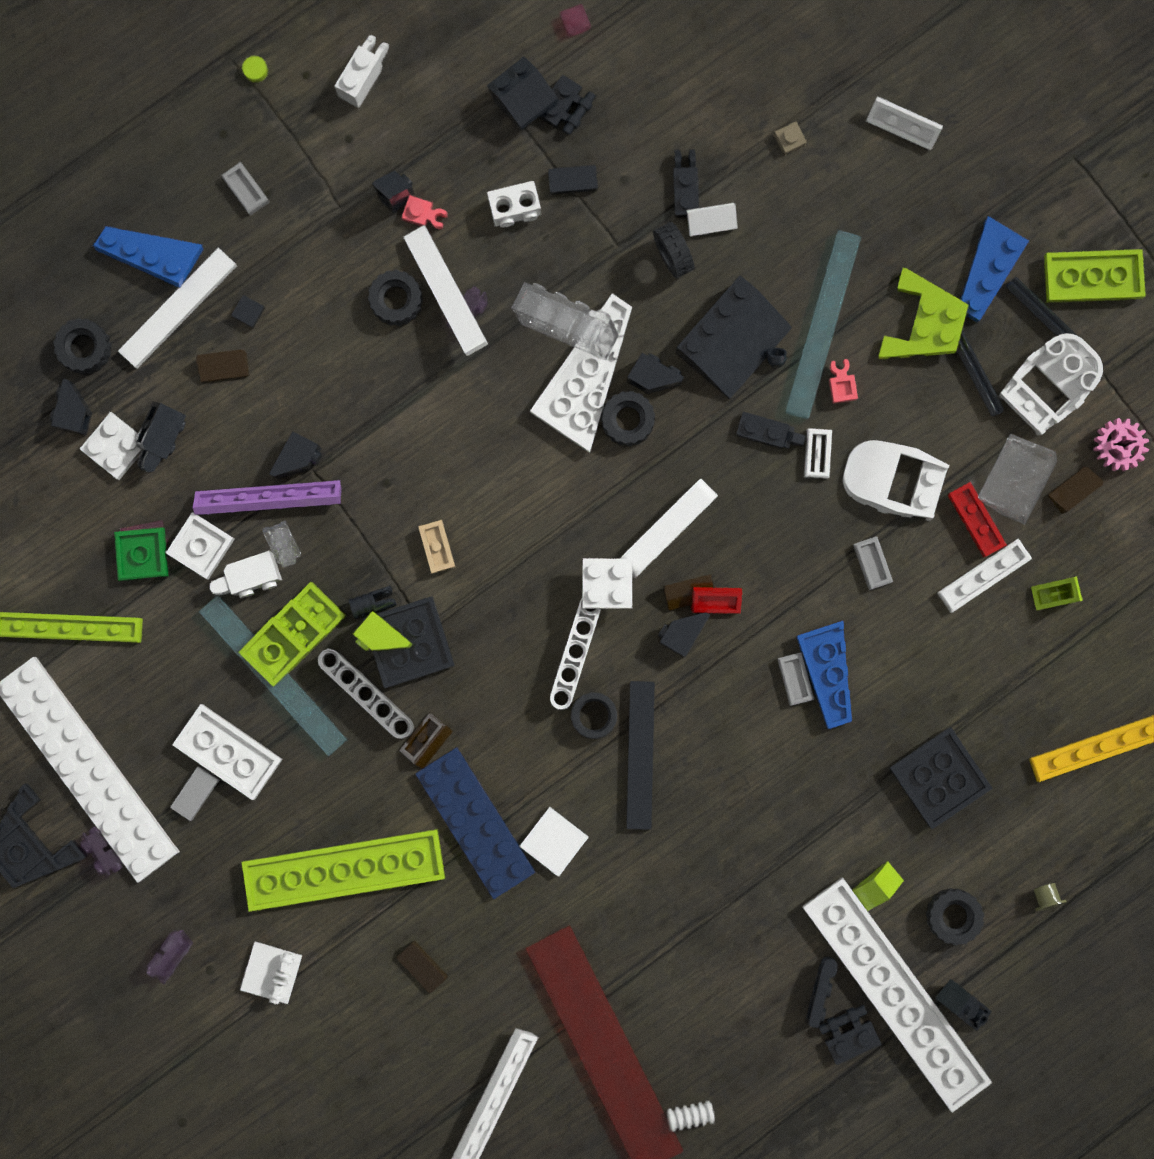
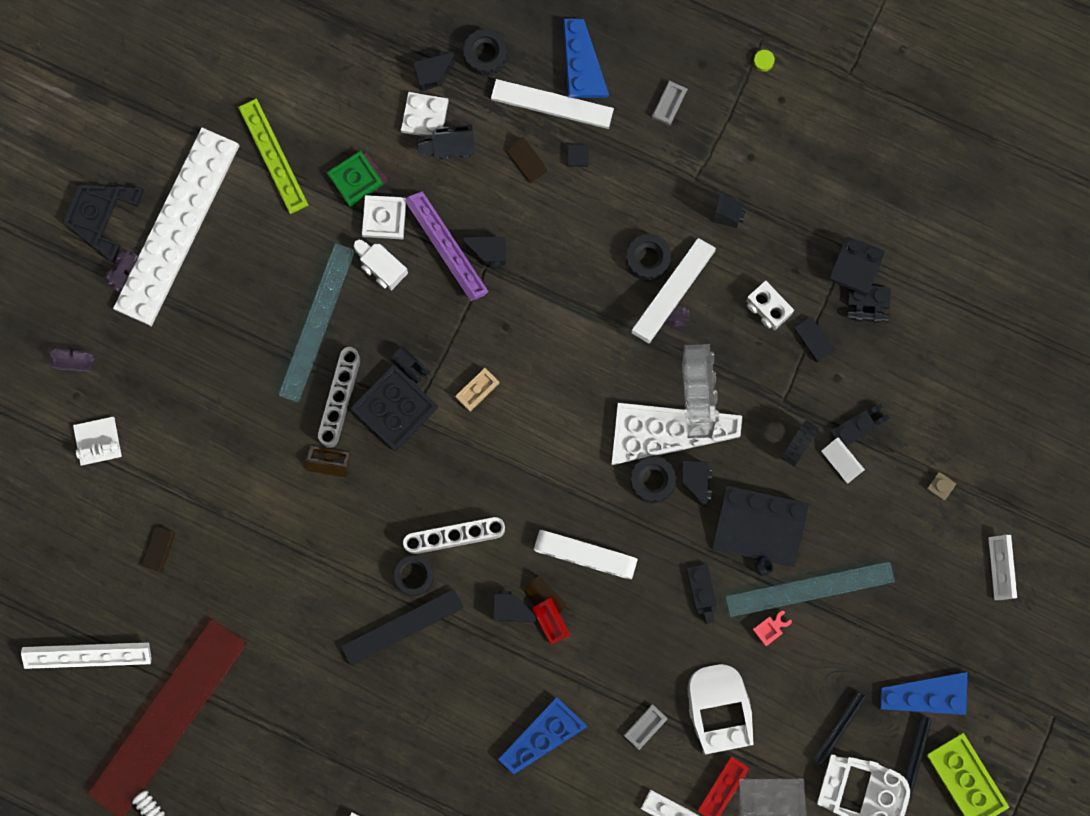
camera: 65 degrees right, 5 degrees down
light grey tile [170,766,220,821] -> none
white plate [173,704,283,800] -> none
lime slope [238,582,347,687] -> none
lime plate [242,829,445,911] -> none
clear hips [262,520,301,567] -> none
white hinge [335,35,389,108] -> none
lime slope [354,611,412,651] -> none
coral plate [402,196,447,229] -> none
dark blue plate [416,747,535,899] -> none
white tile [520,807,588,877] -> none
clear pink plate [560,4,591,37] -> none
white plate [582,559,632,609] -> none
light grey tile [777,652,814,706] -> none
white tile [804,428,832,479] -> none
lime wing [879,268,968,360] -> none

